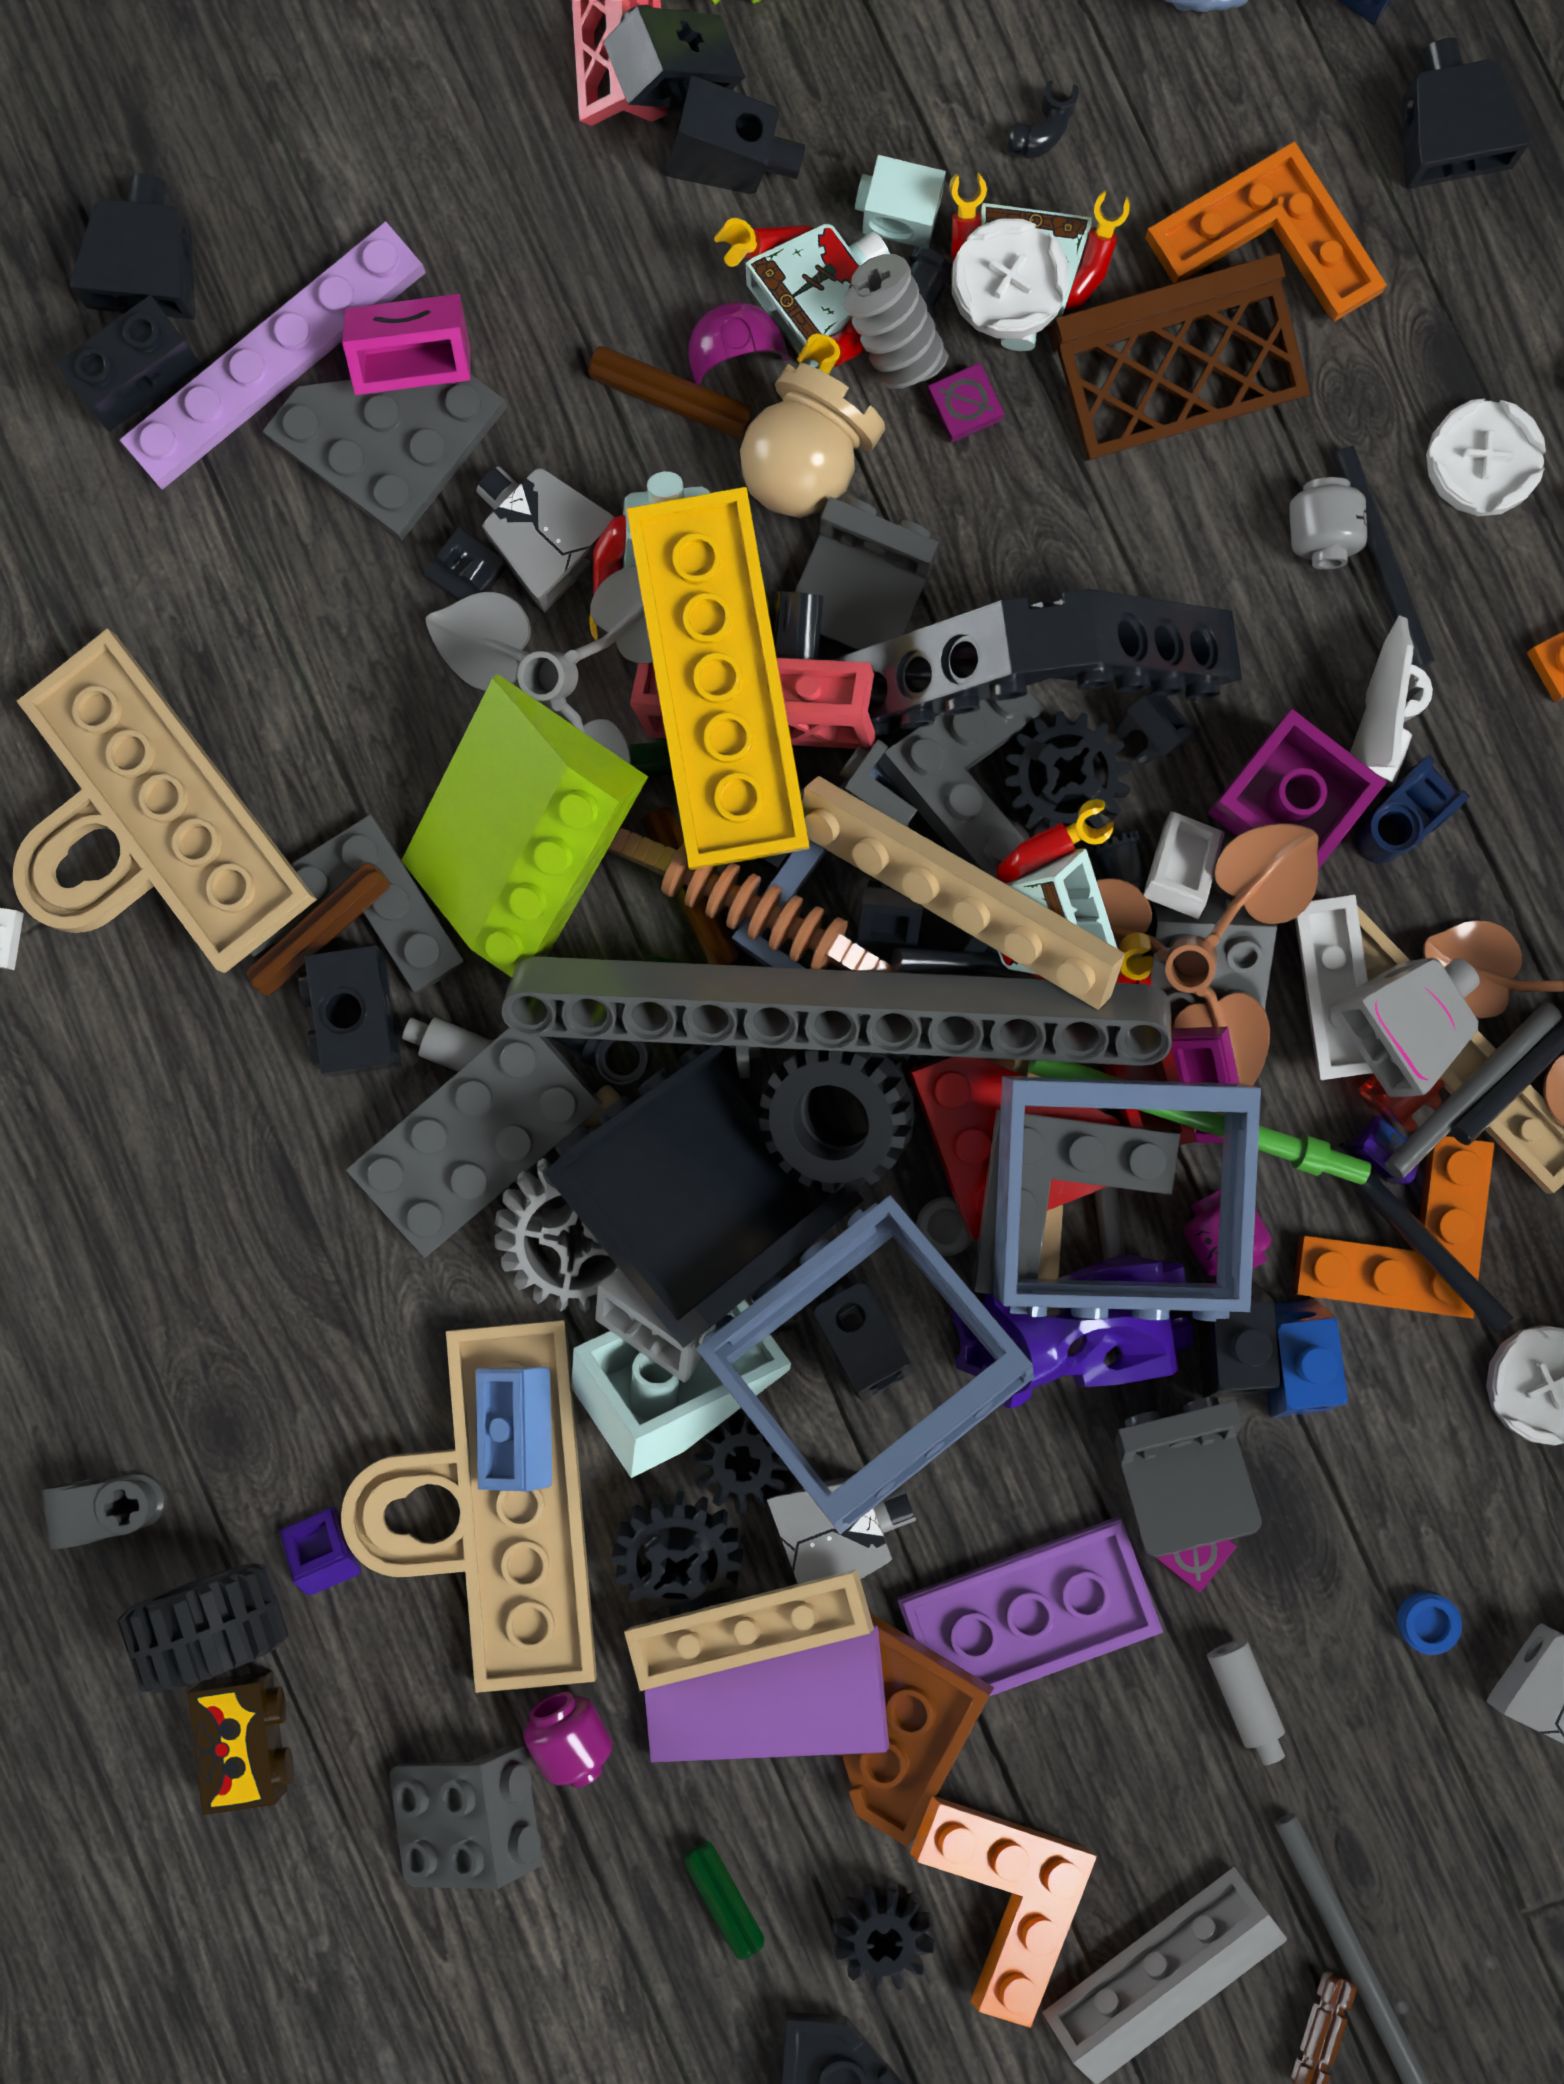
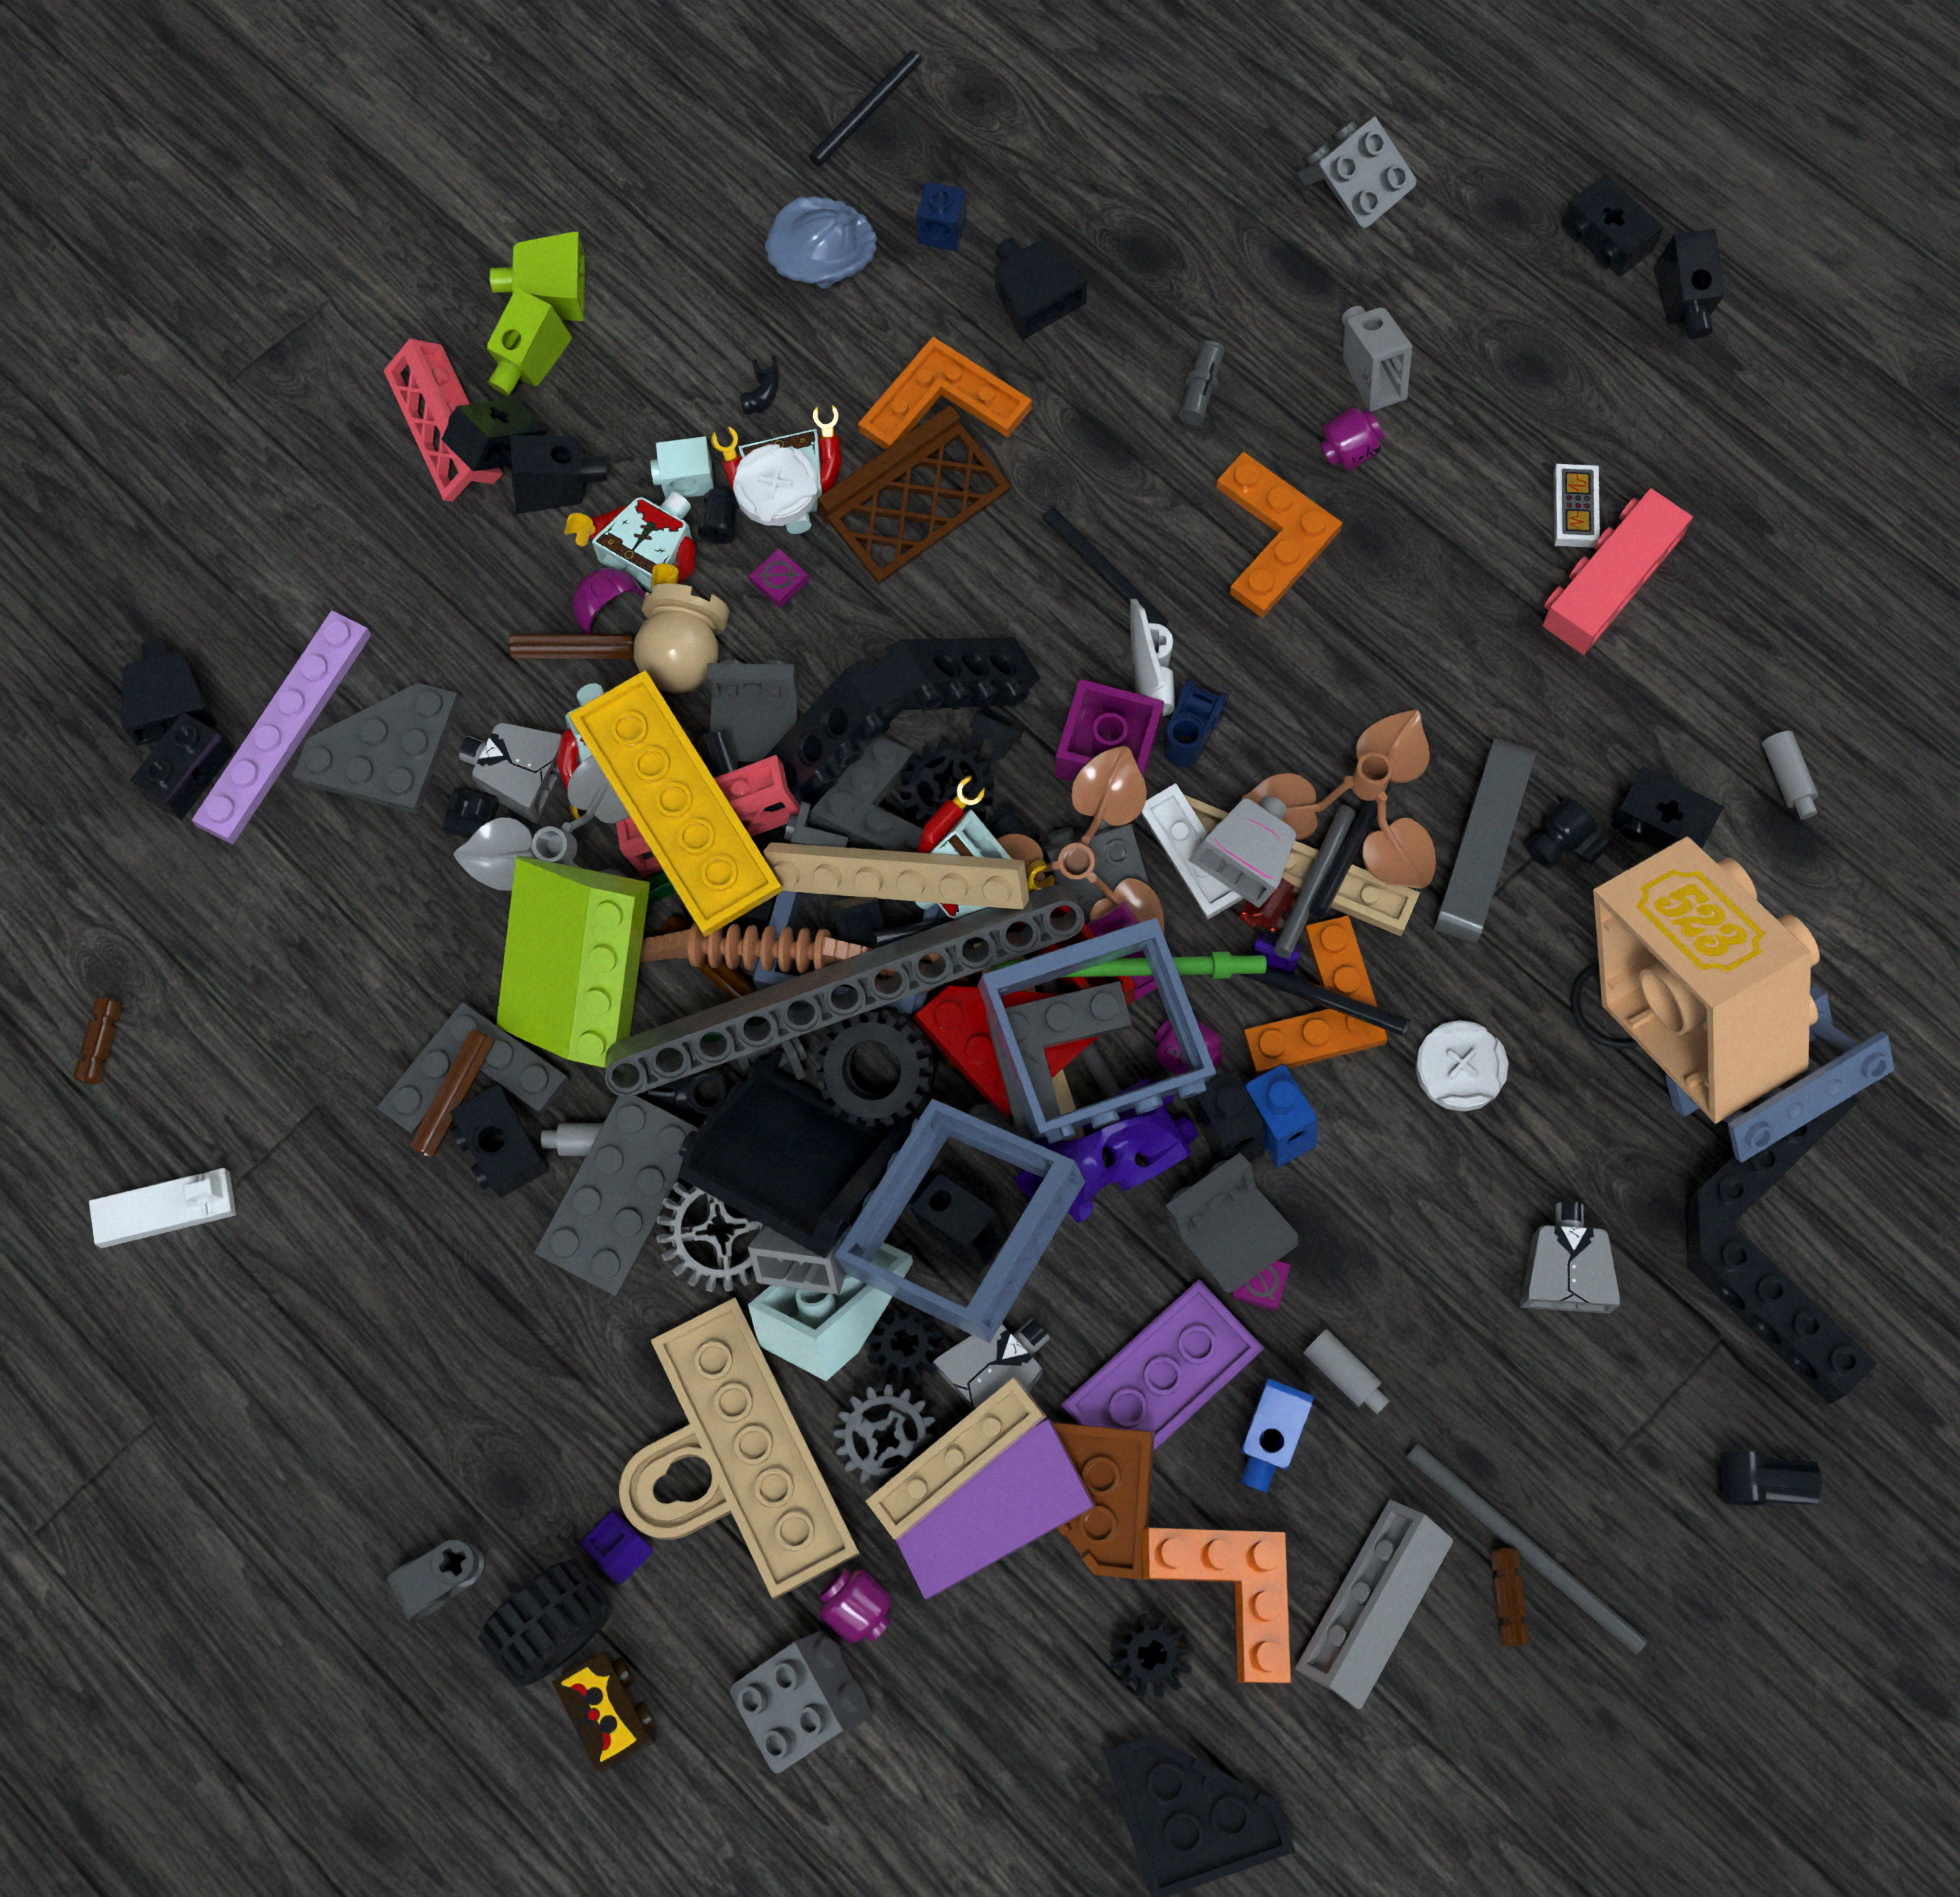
camera: 20 degrees left, 15 degrees down
tan plate [13,628,317,973] -> none
dark pink brick [342,294,470,395] -> none
medium blue slope [476,1367,552,1492] -> none
dark green axle [684,1841,764,1960] -> none
light grey piece [843,254,949,389] -> none
white tile [1143,811,1225,919] -> none
light grey head [1290,477,1367,569] -> none
blue tile [1397,1591,1462,1655] -> none
white tile [1426,399,1546,516] -> none
none -> torso [1240,1378,1314,1493]

